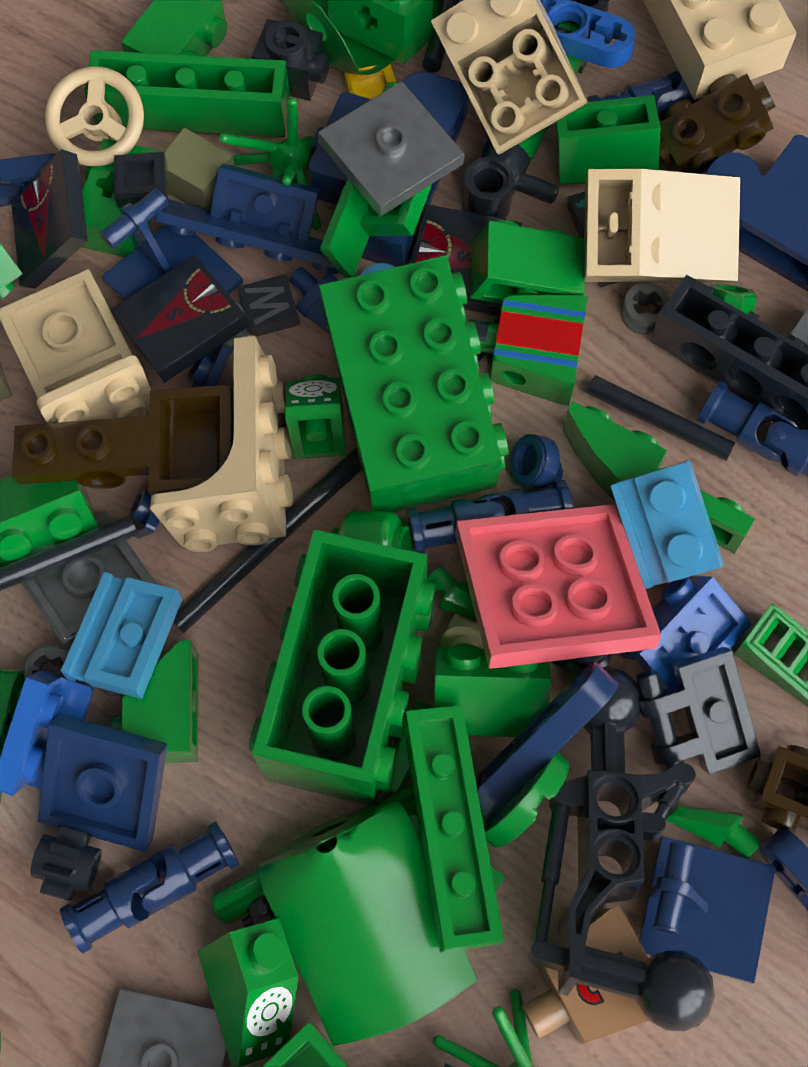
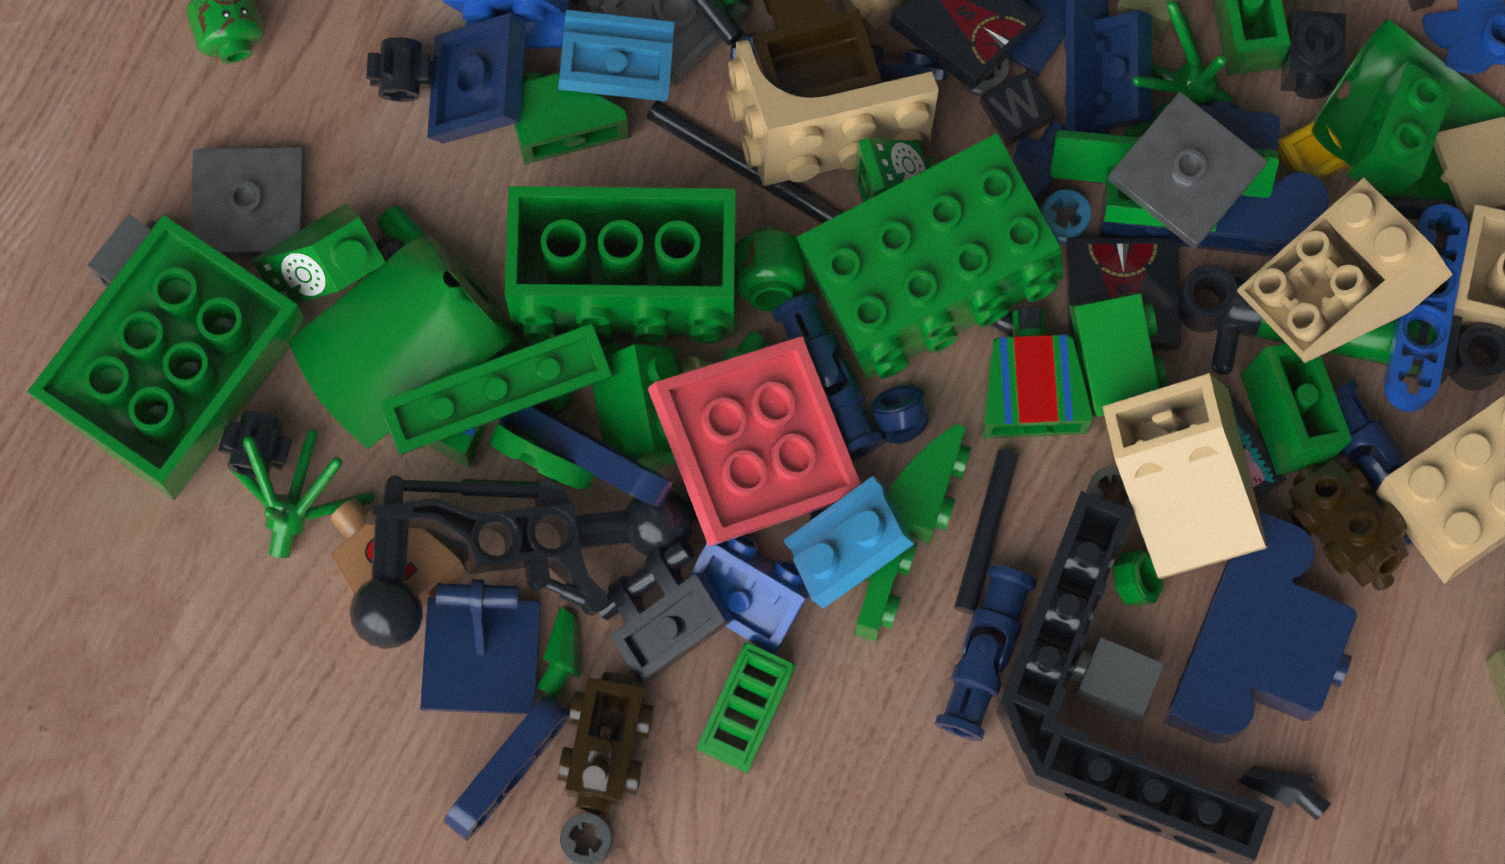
camera: 75 degrees right, 5 degrees up
dark blue piece [59,821,240,954] -> none

